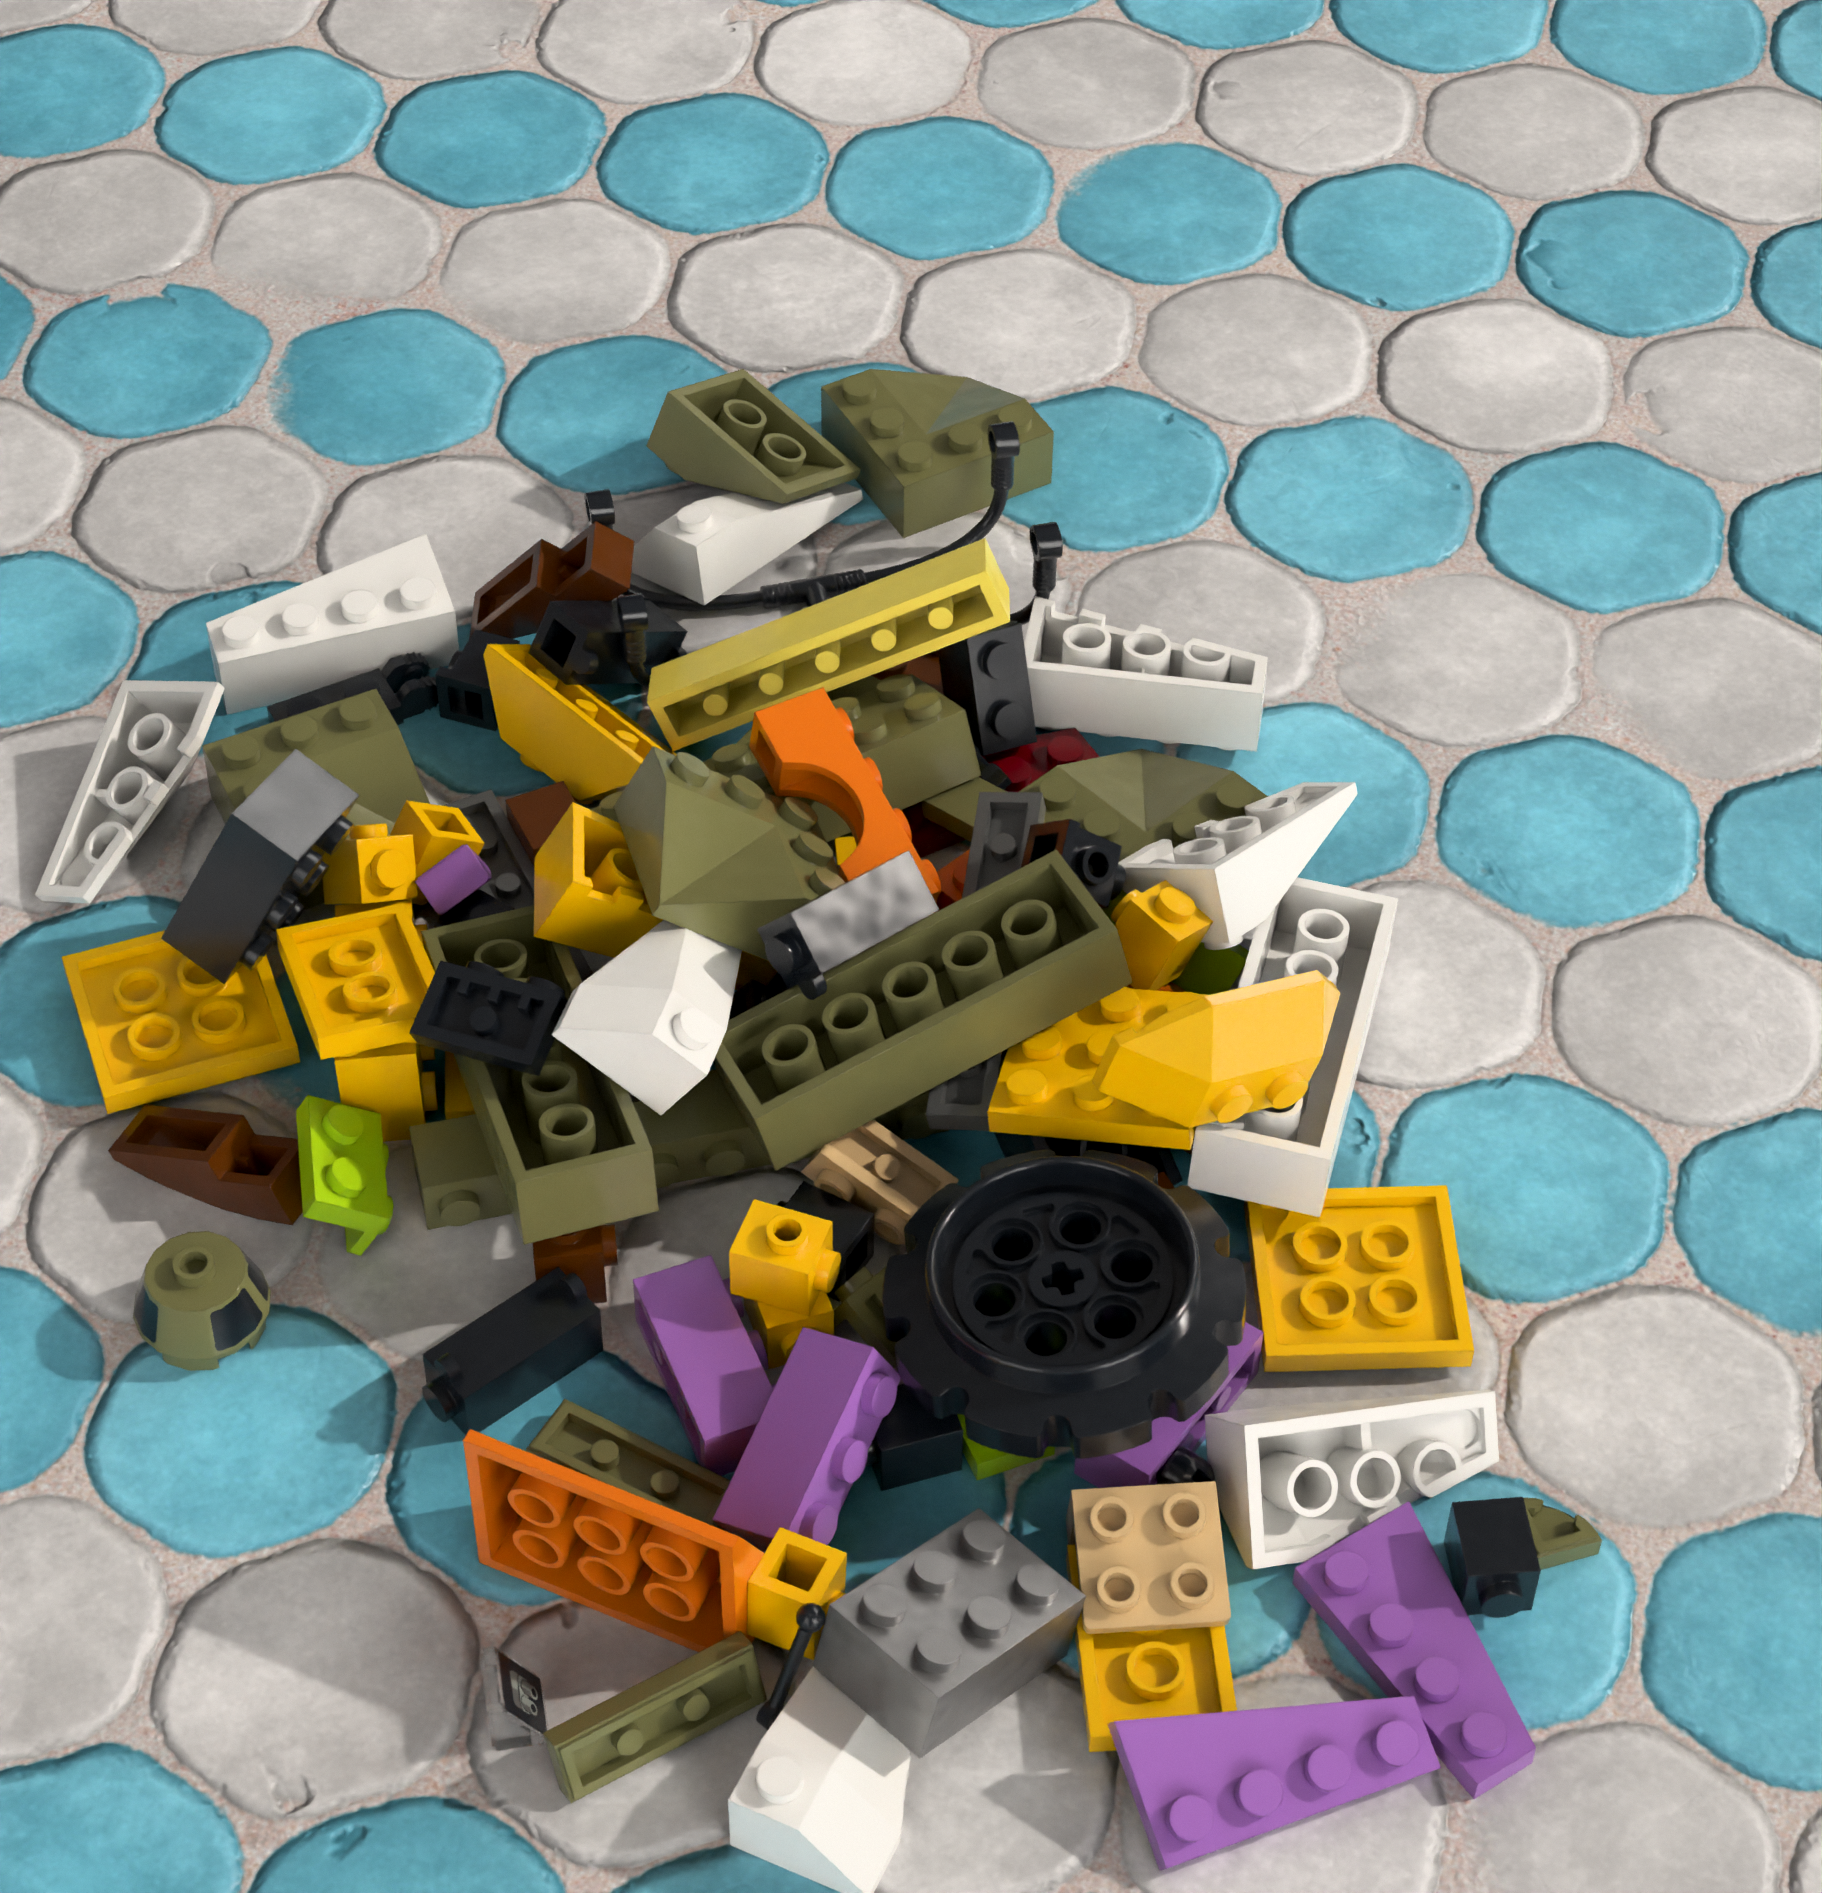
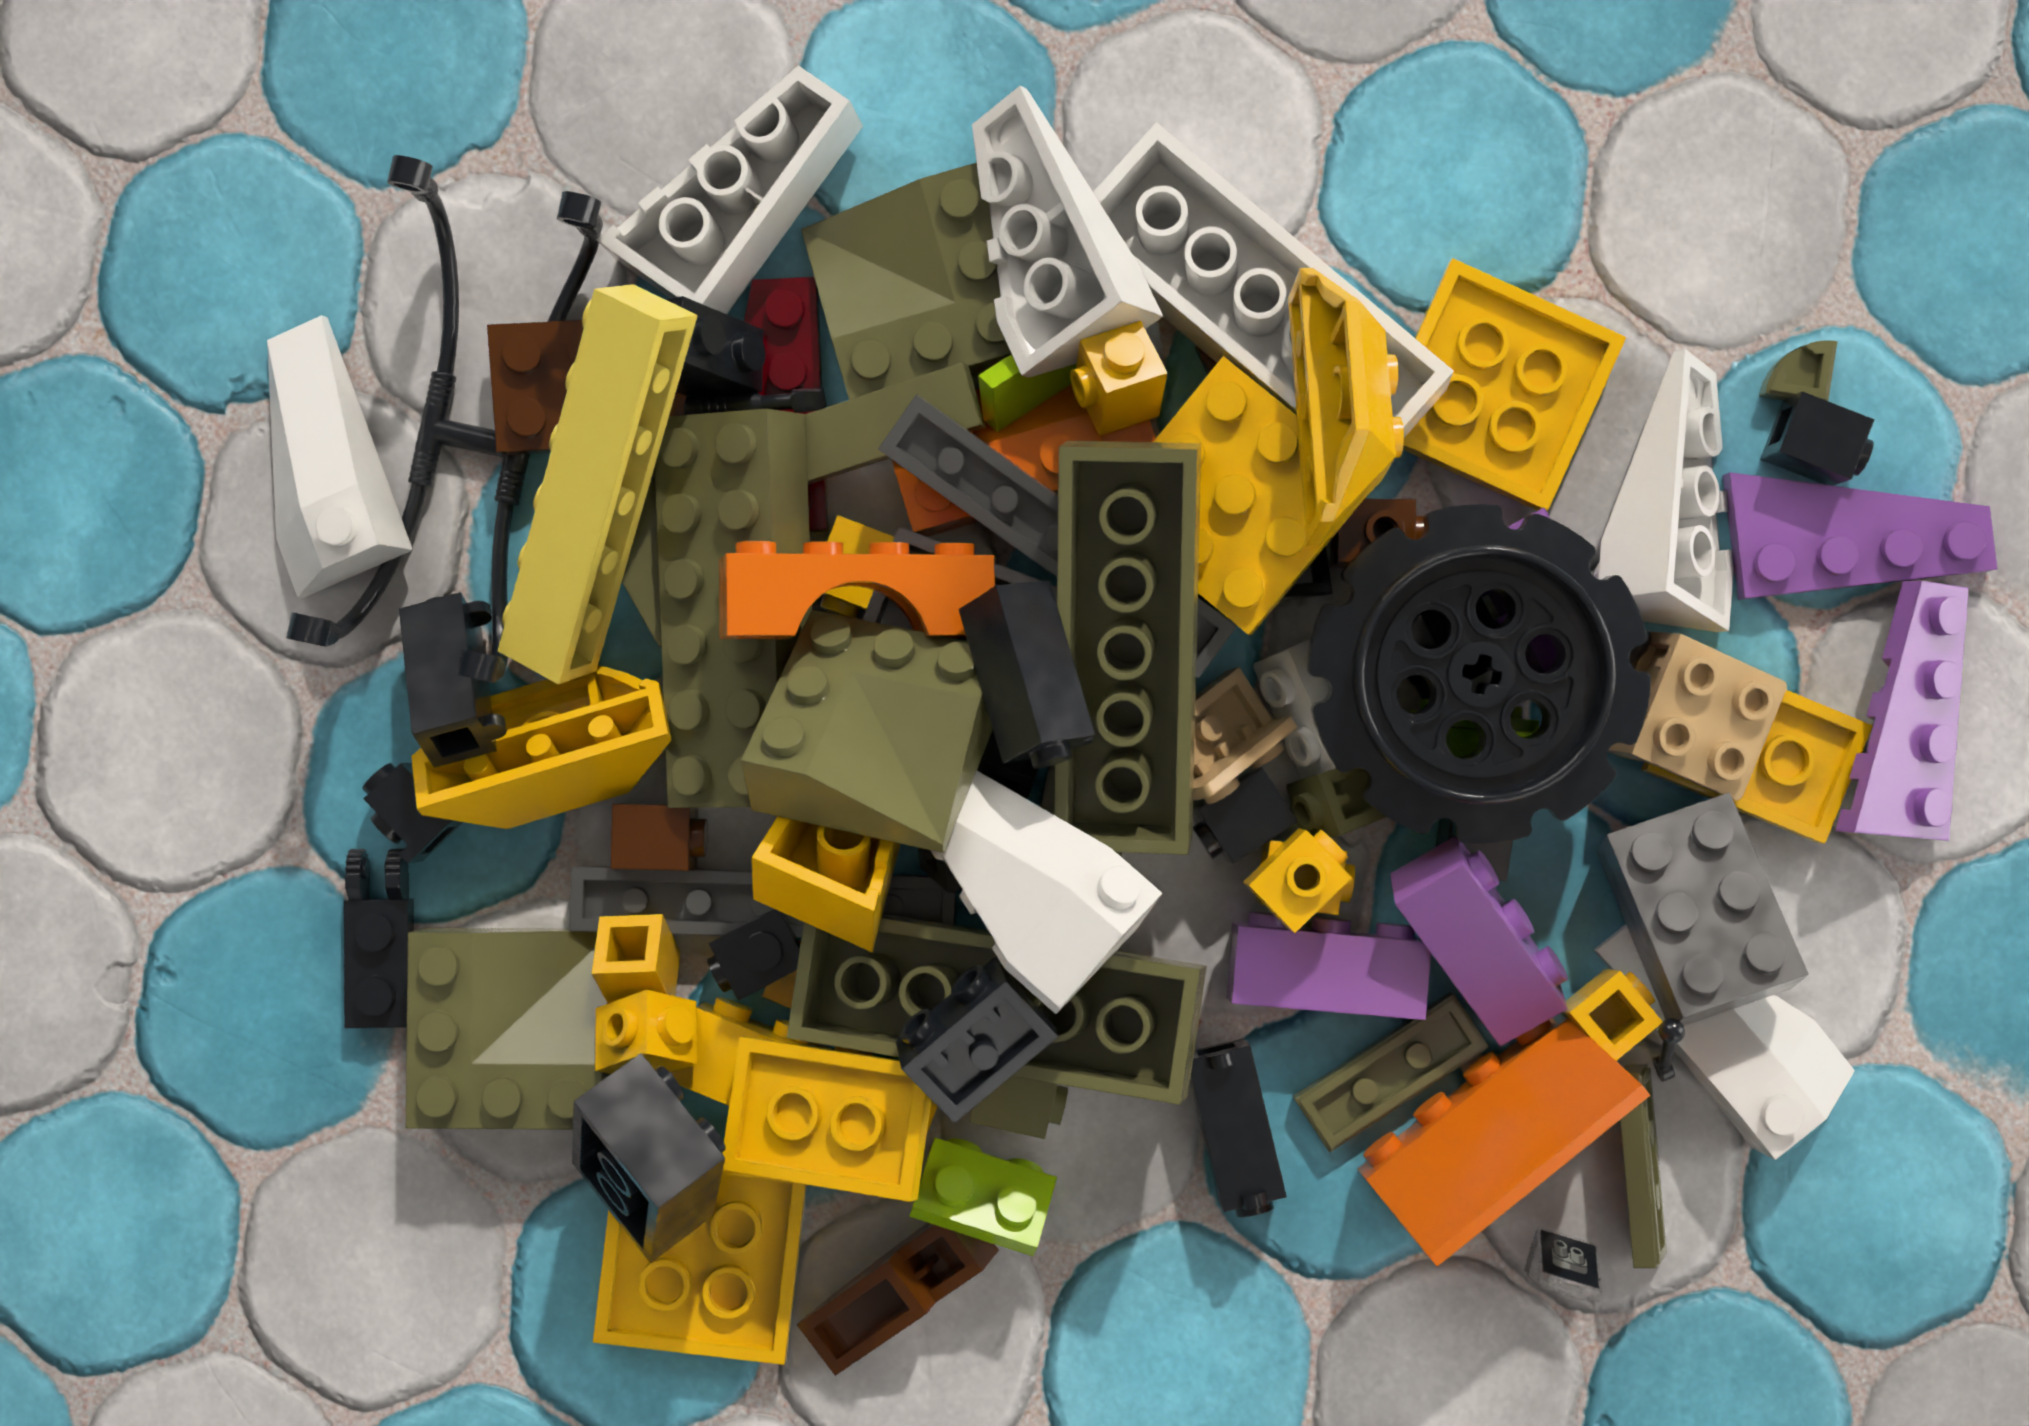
camera: 60 degrees left, 40 degrees up
white wedge [35,680,225,904] -> none
olive cone [133,1231,271,1371] -> none
white wedge [206,534,459,715] -> none
medium lavender slope [415,844,492,916] -> none
reddish brown slope [469,521,635,639] -> none
olive slope [646,369,861,504] -> none
olive slope [821,369,1054,538] -> none
black brick [1021,819,1126,908] -> none

